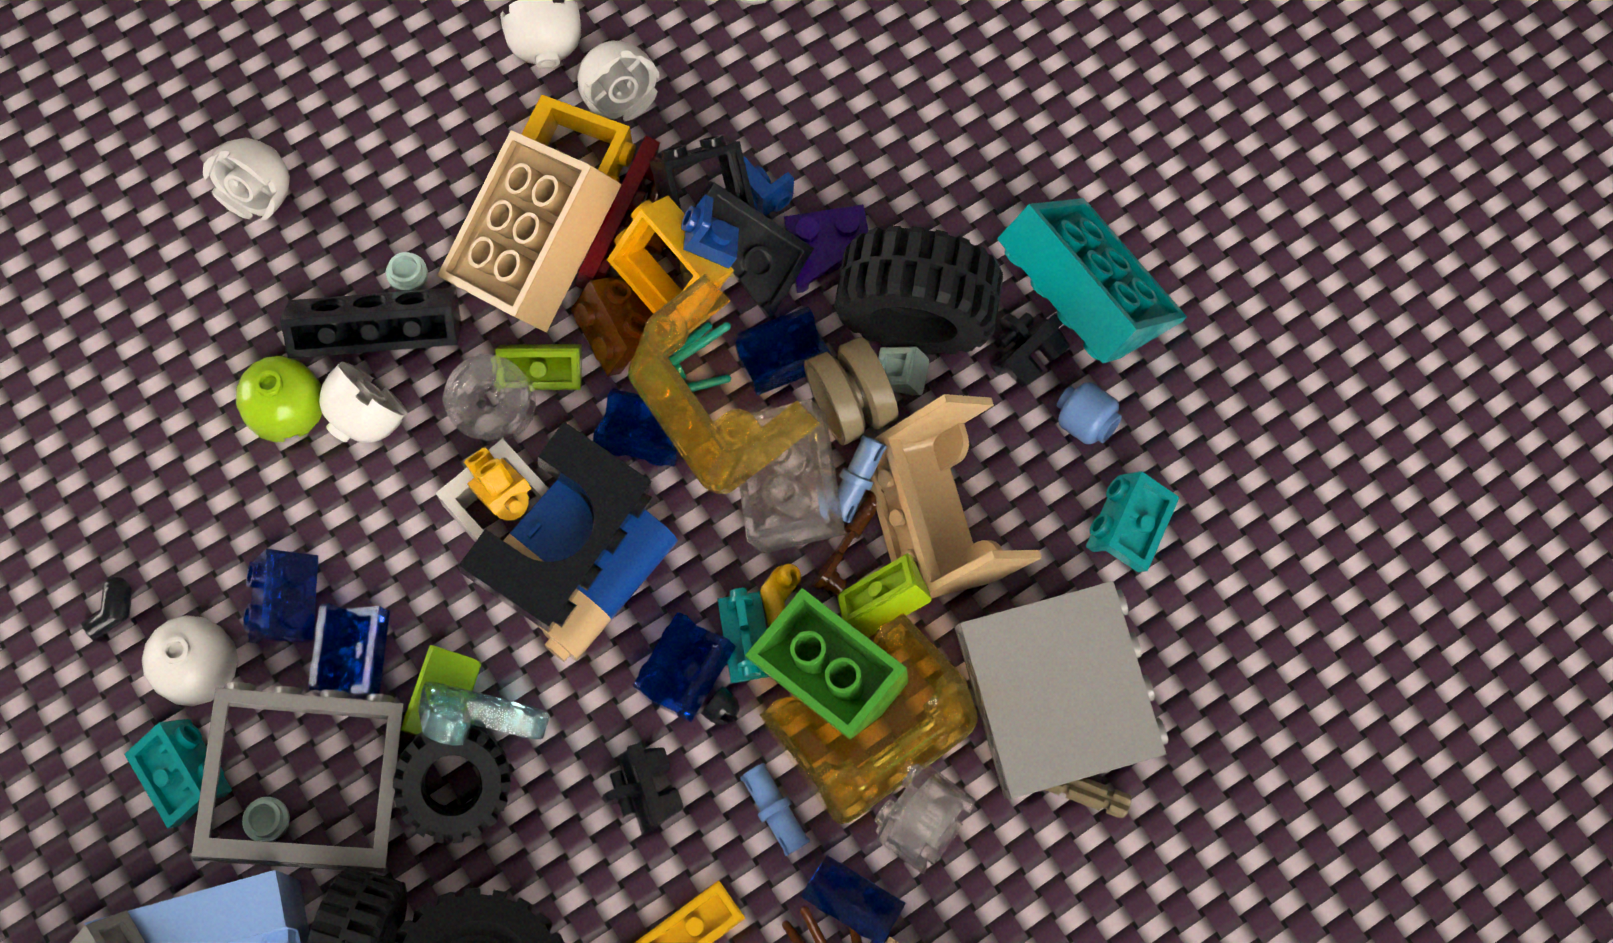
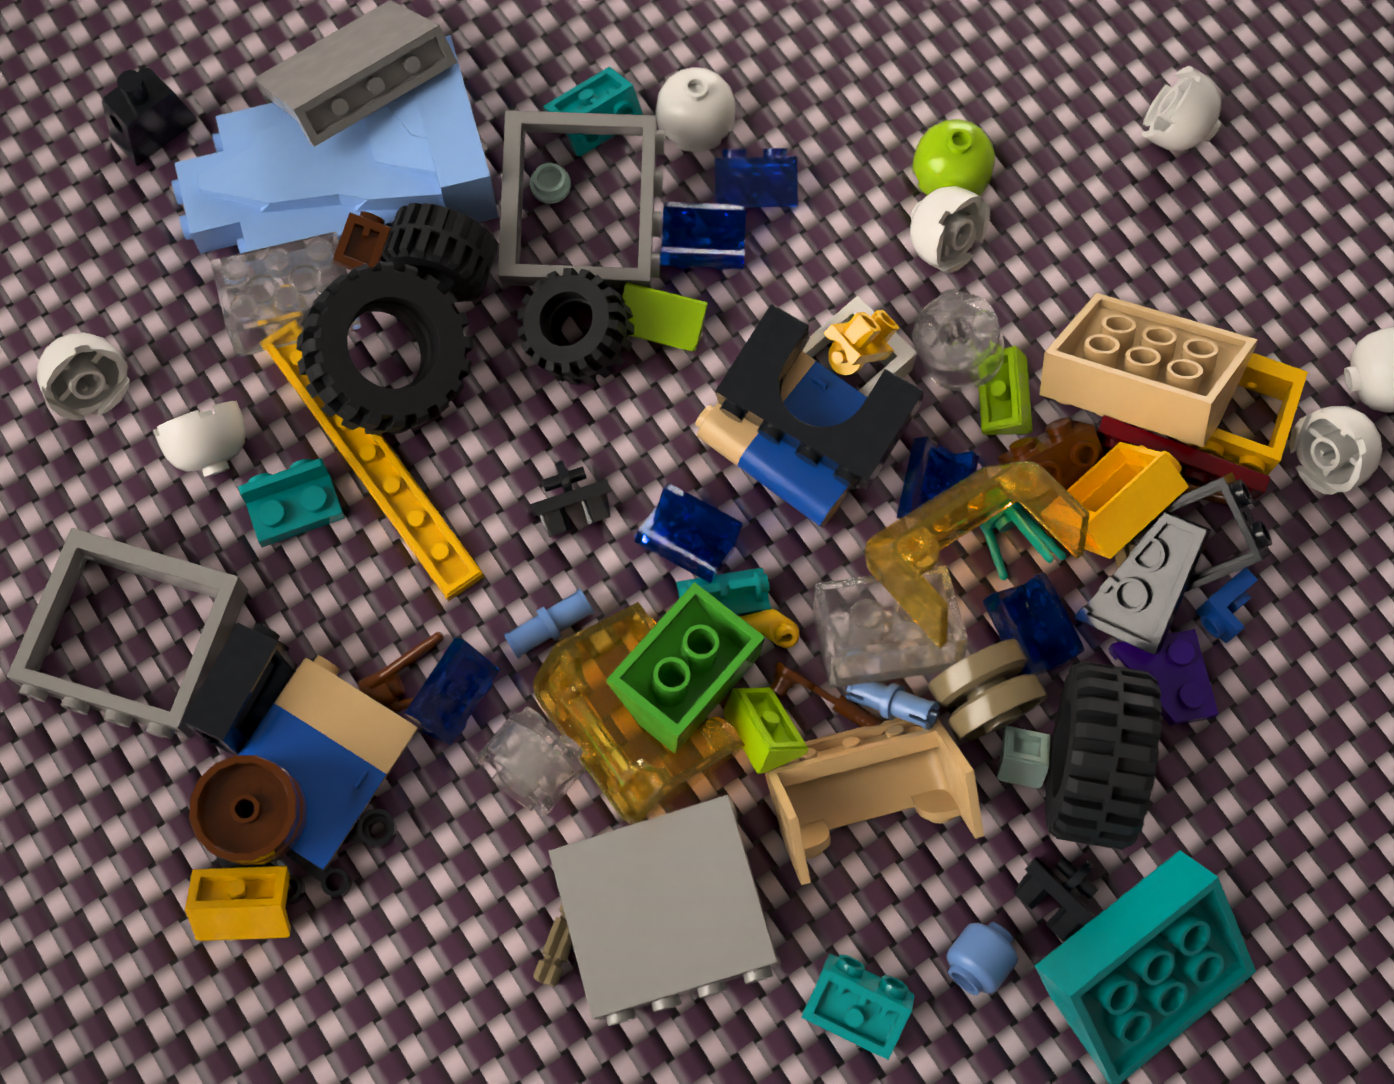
camera: 90 degrees right, 0 degrees up
black arm [81,576,132,641] -> none
black brick [280,287,462,358] -> none
light aqua plate [386,252,428,292] -> none
clear light blue beam [417,682,550,745] -> none
blue bracket [681,194,739,269] -> none
black hinge [701,686,739,725] -> none

